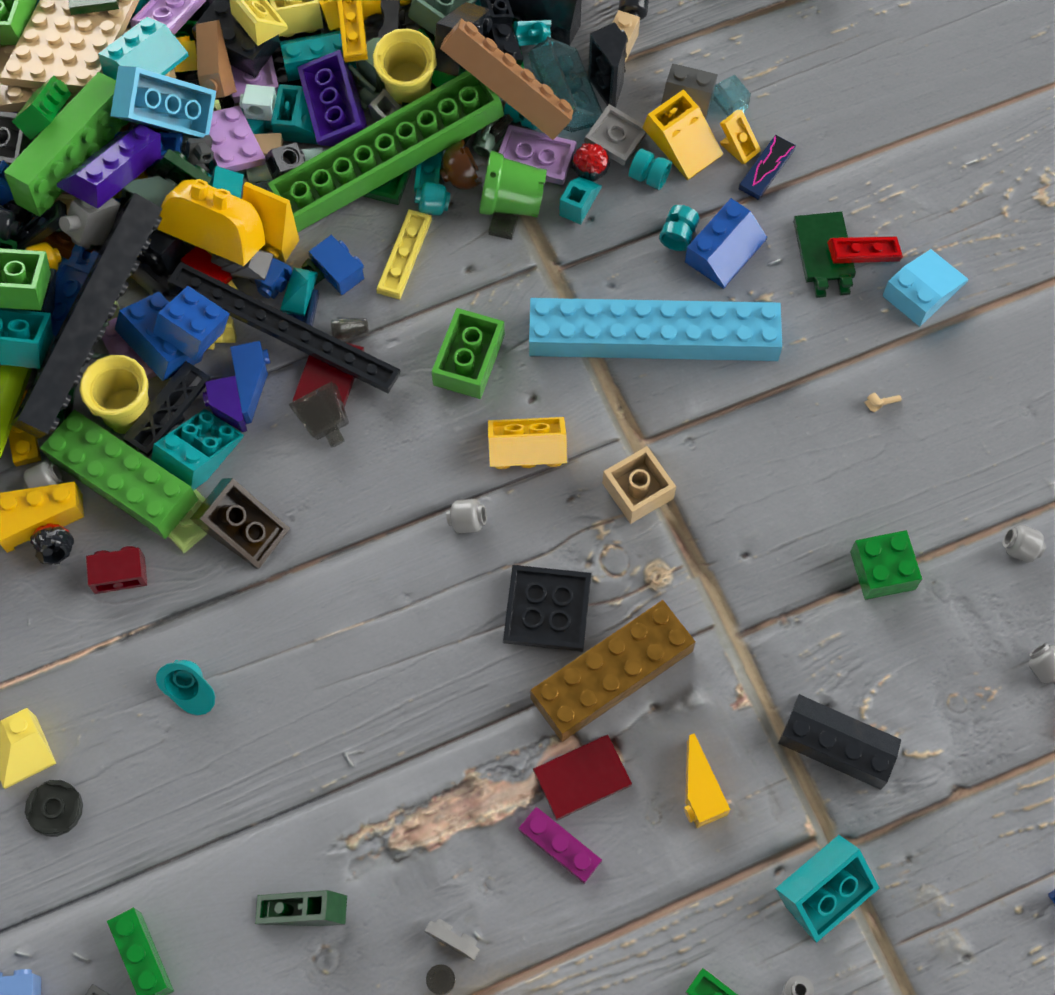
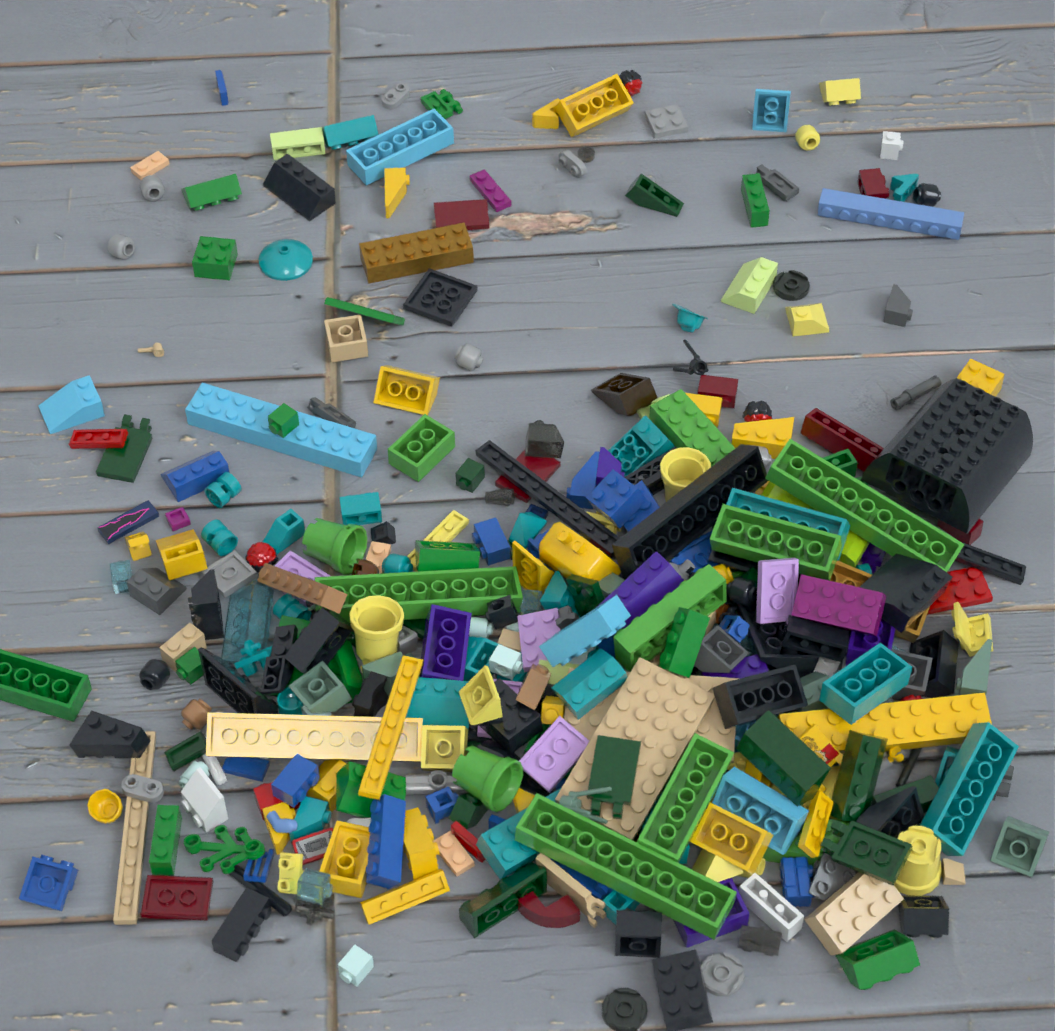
camera: 160 degrees left, 15 degrees down
none -> magenta tile [165,507,191,531]
none -> green brick [175,647,203,685]
none -> green slope [181,174,242,211]
none -> teal dish [259,239,313,281]
none -> green brick [268,403,299,438]
none -> yellowish green brick [270,127,325,160]
none -> dark grey hinge [308,397,356,428]
none -> green tile [324,297,405,325]
none -> teal brick [339,492,382,525]
none -> medium azure brick [346,109,454,185]
none -> light nougat plate [366,541,391,574]
none -> black slope [371,521,396,544]
none -> green slope [415,540,480,572]
none -> dark green brick [455,458,485,493]
none -> black plant [673,339,709,375]
none -> yellow slope [686,393,722,427]
none -> yellowish green slope [721,257,778,314]

